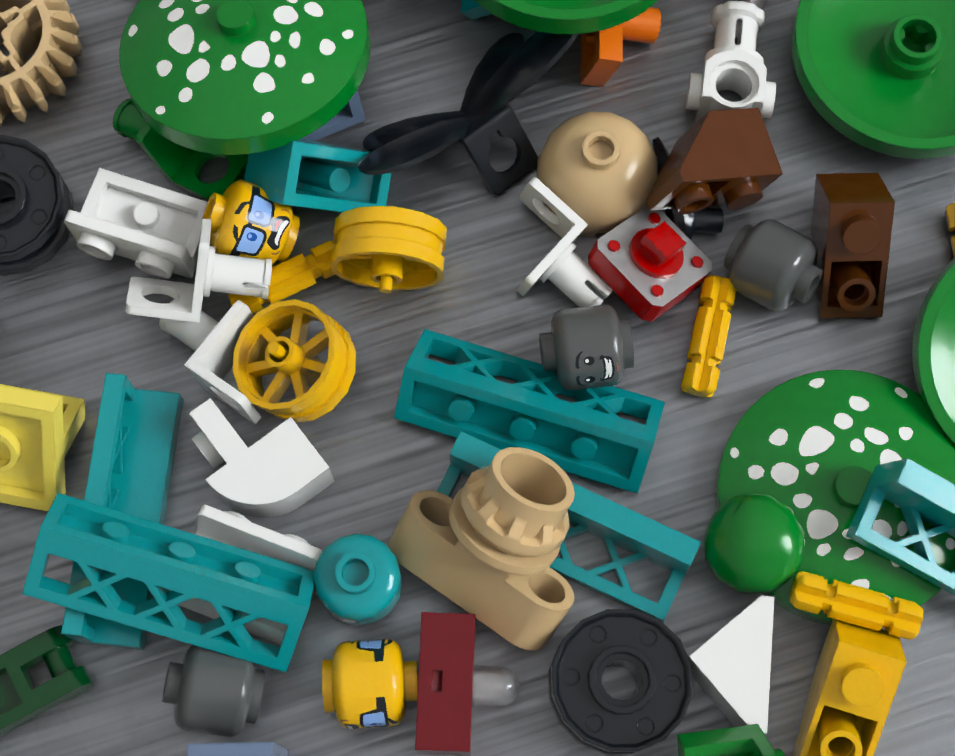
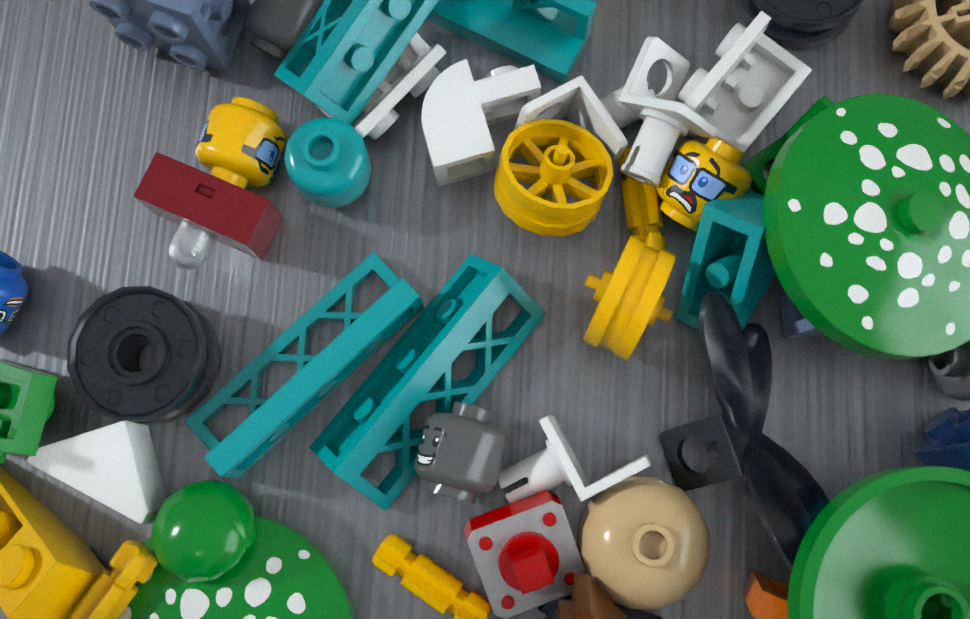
camera: 115 degrees right, 5 degrees up
tan beam [388,447,575,650] -> none

